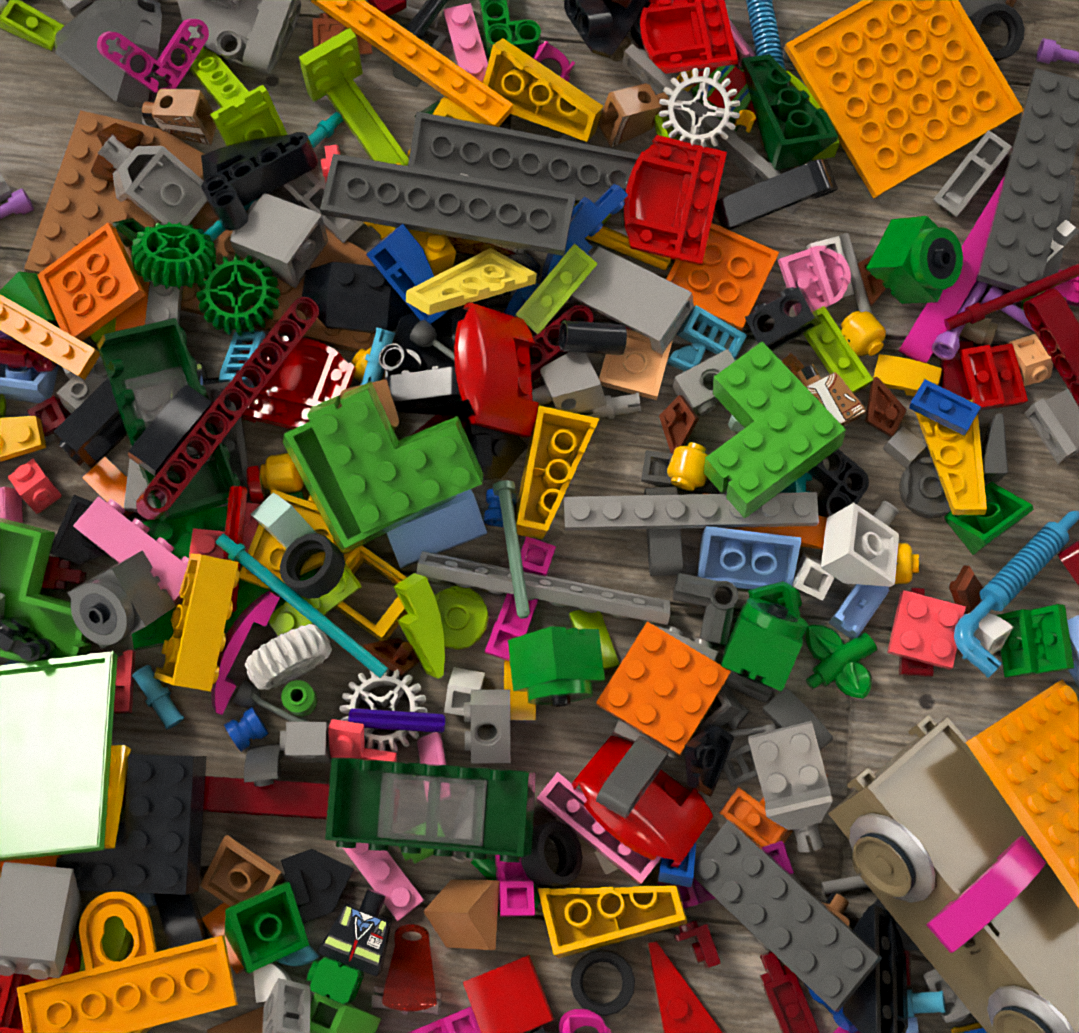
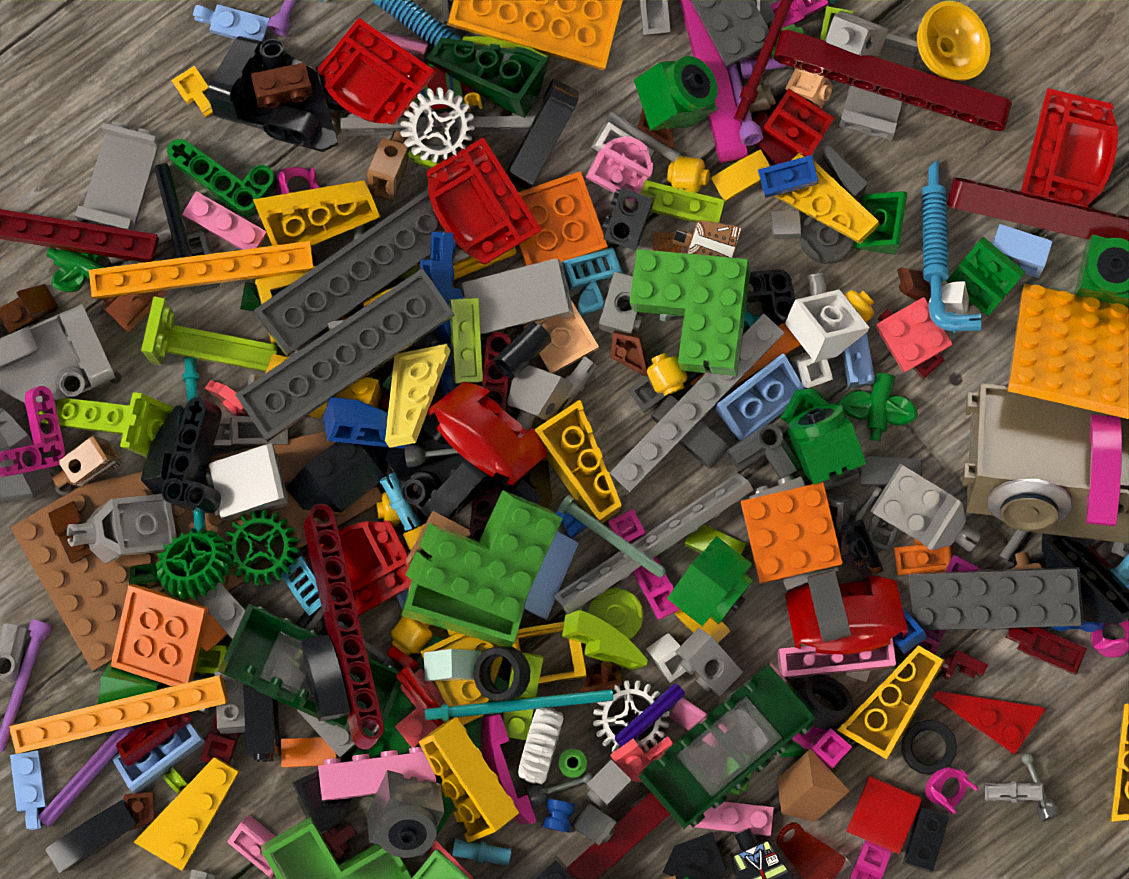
camera: 40 degrees left, 5 degrees up
coral bracket [8,458,62,514] -> none
copper piece [865,376,907,437] -> none

